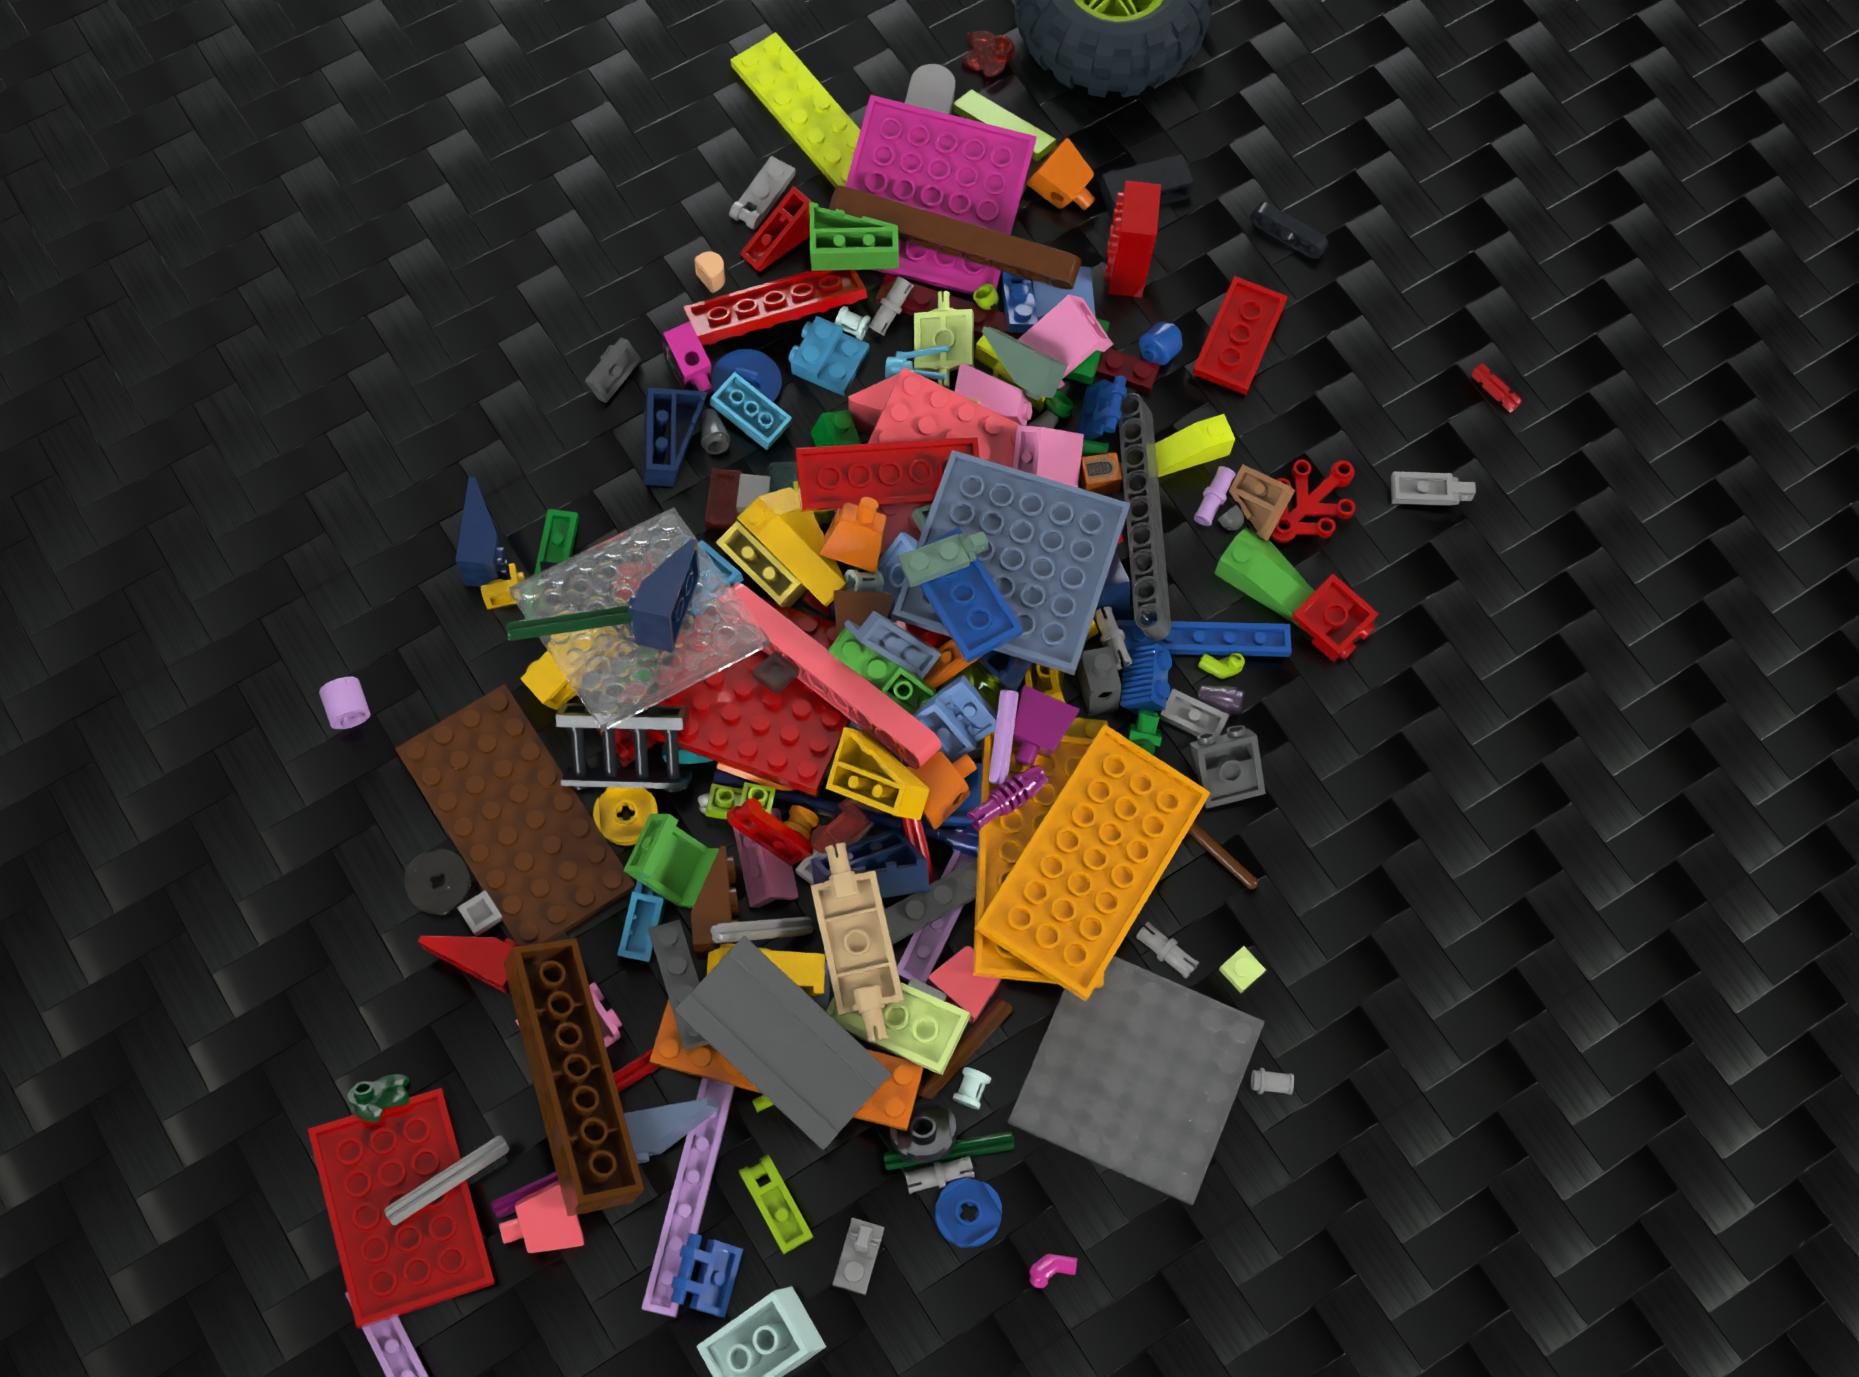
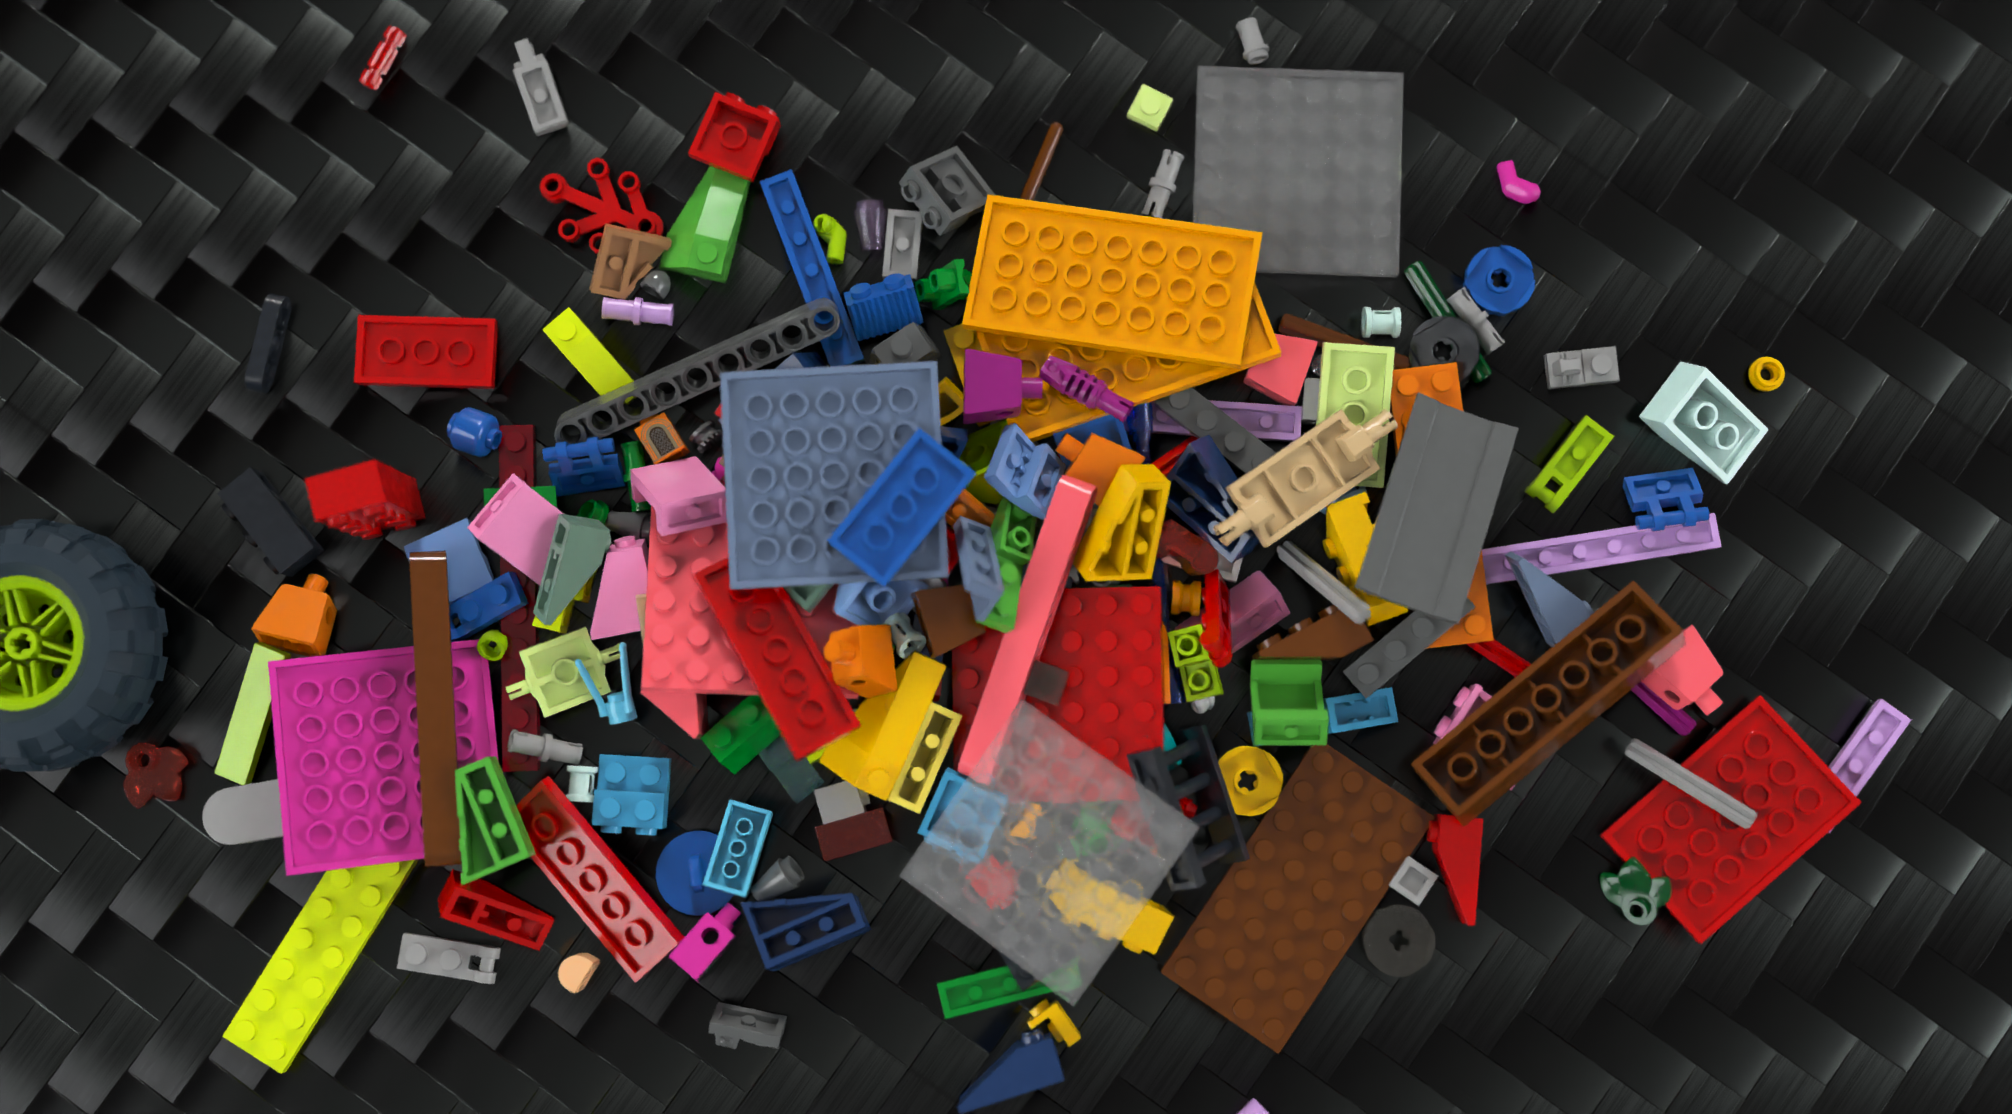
camera: 100 degrees left, 15 degrees up
dark green axle [506,604,632,641] -> none
dark blue slope [628,538,700,653] -> none
sand green hinge [898,531,989,587] -> none
lavender axle [989,690,1019,785] -> none
light grey pin [1094,607,1133,670] -> none

